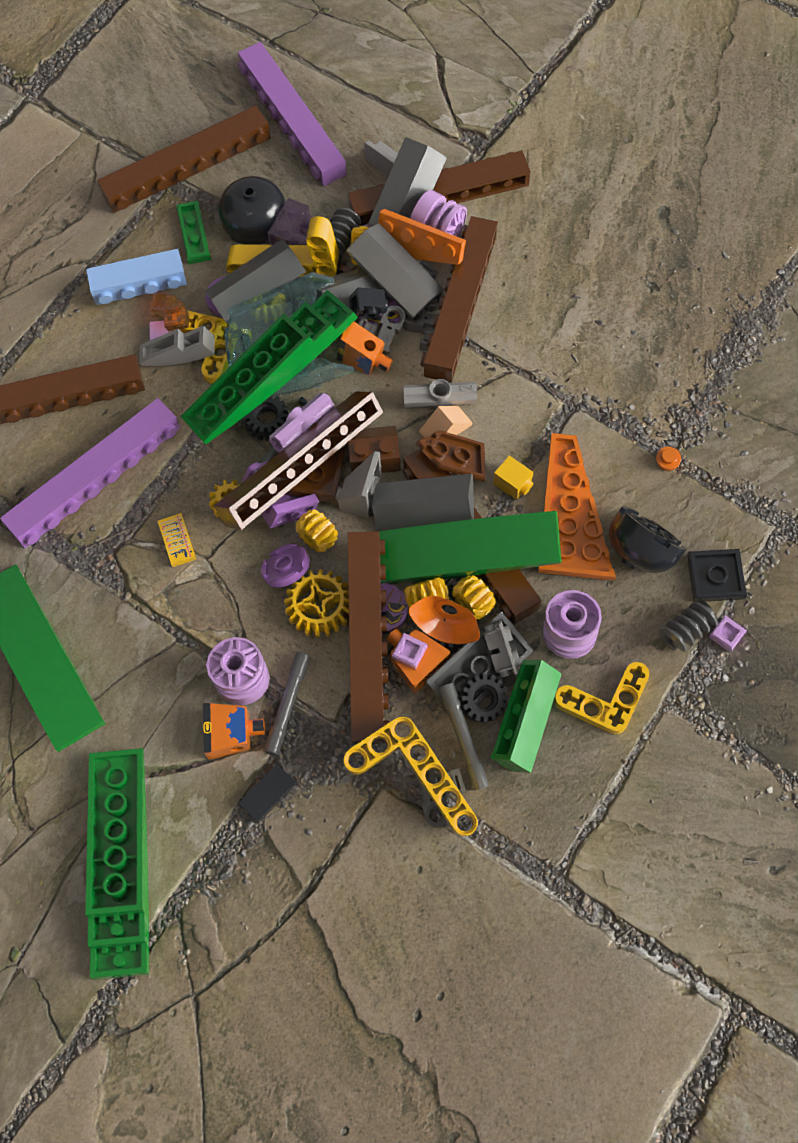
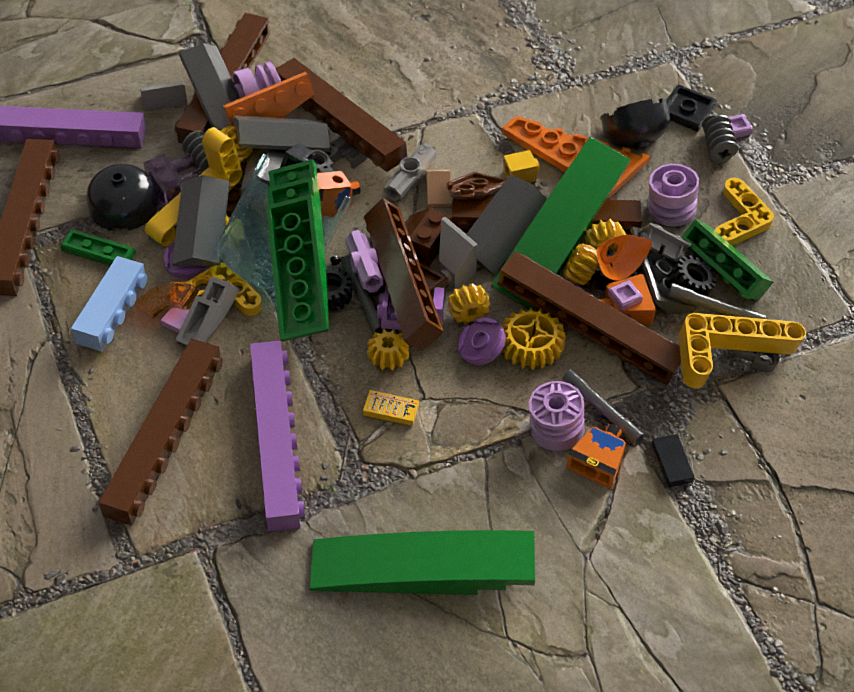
camera: 60 degrees left, 15 degrees down
green slope [85,748,149,980] -> none
orange plate [656,447,681,471] -> none

